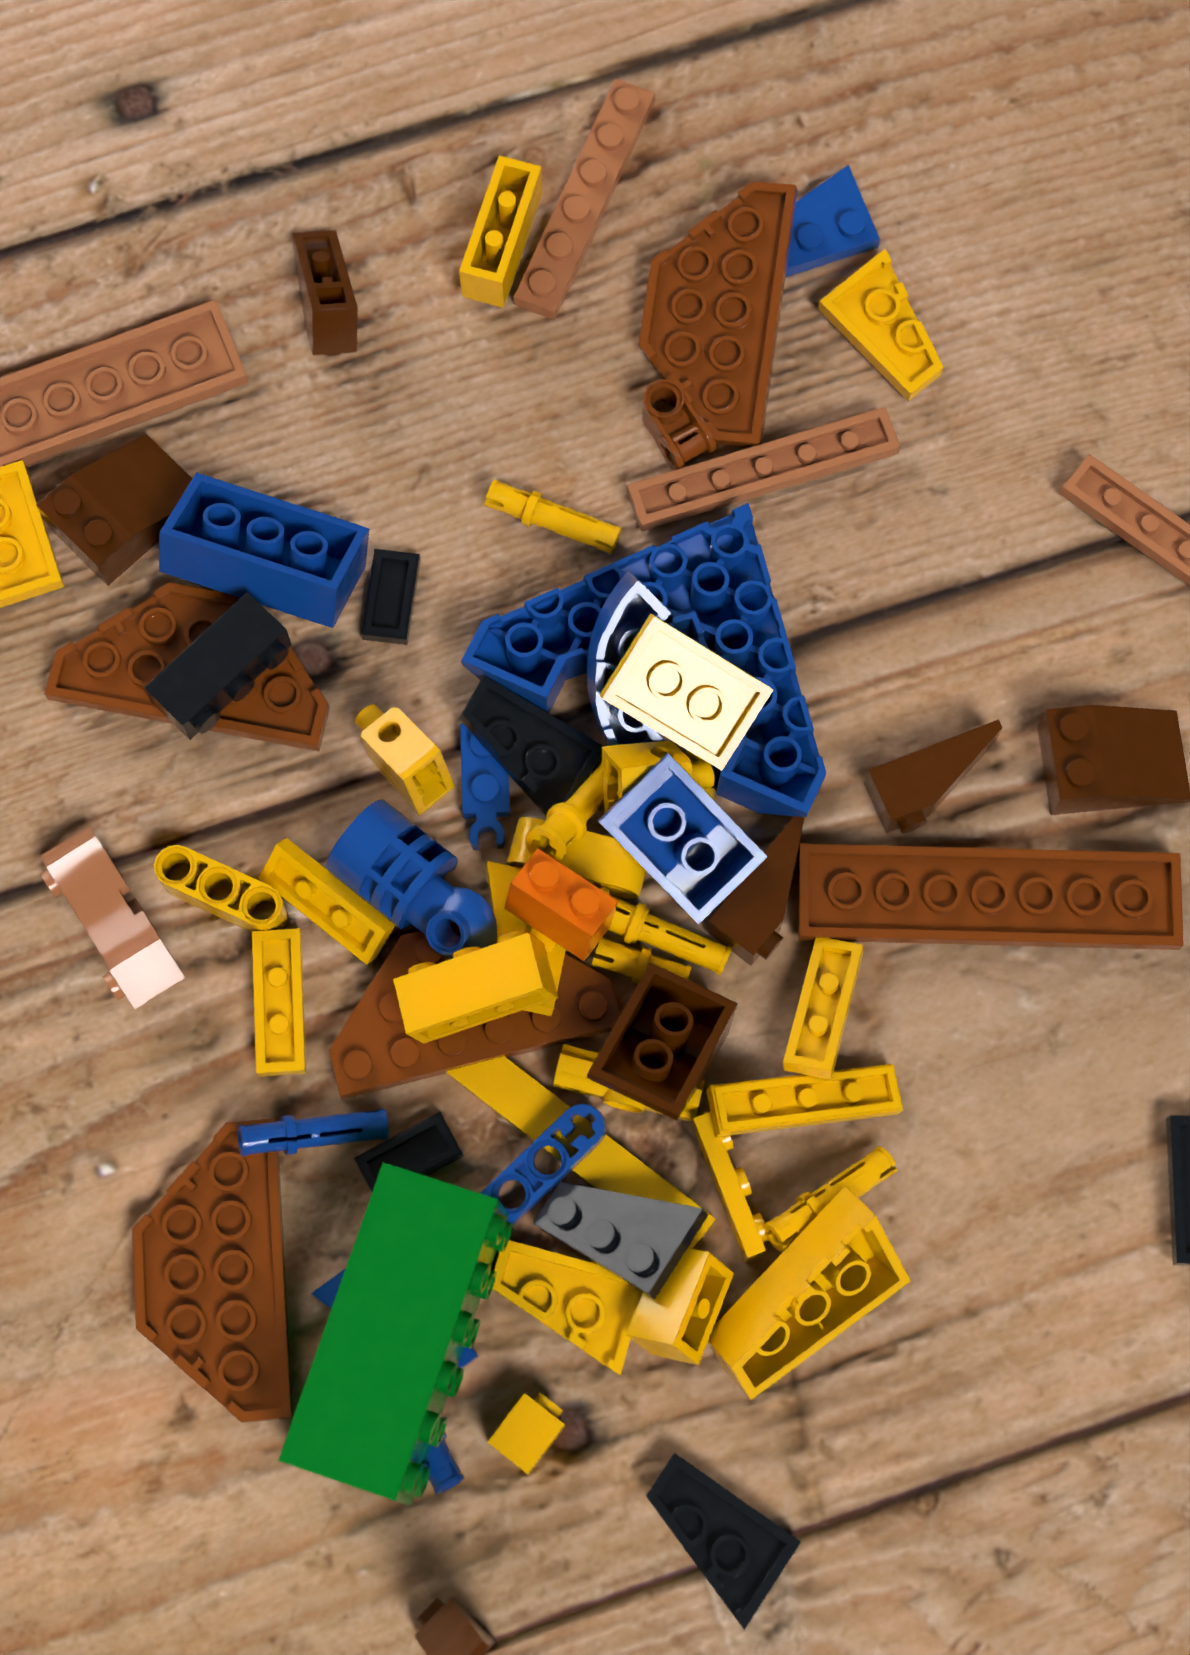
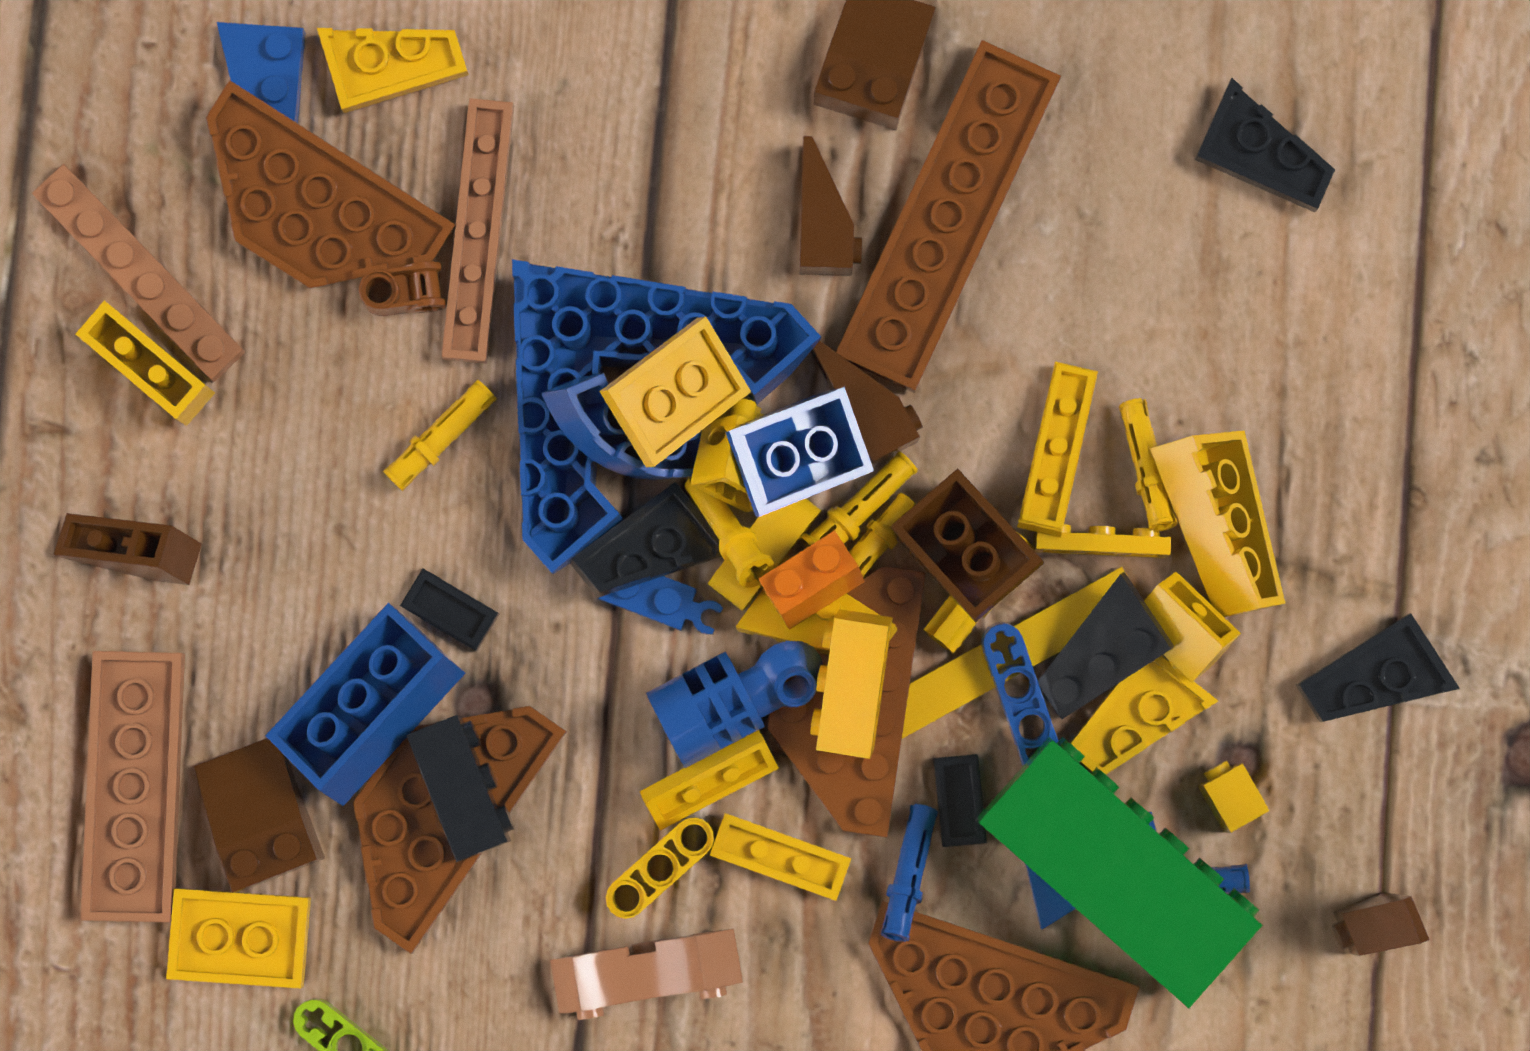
camera: 65 degrees left, 10 degrees up
yellow torso [355,704,455,816] -> none
yellow plate [783,938,863,1080] -> none

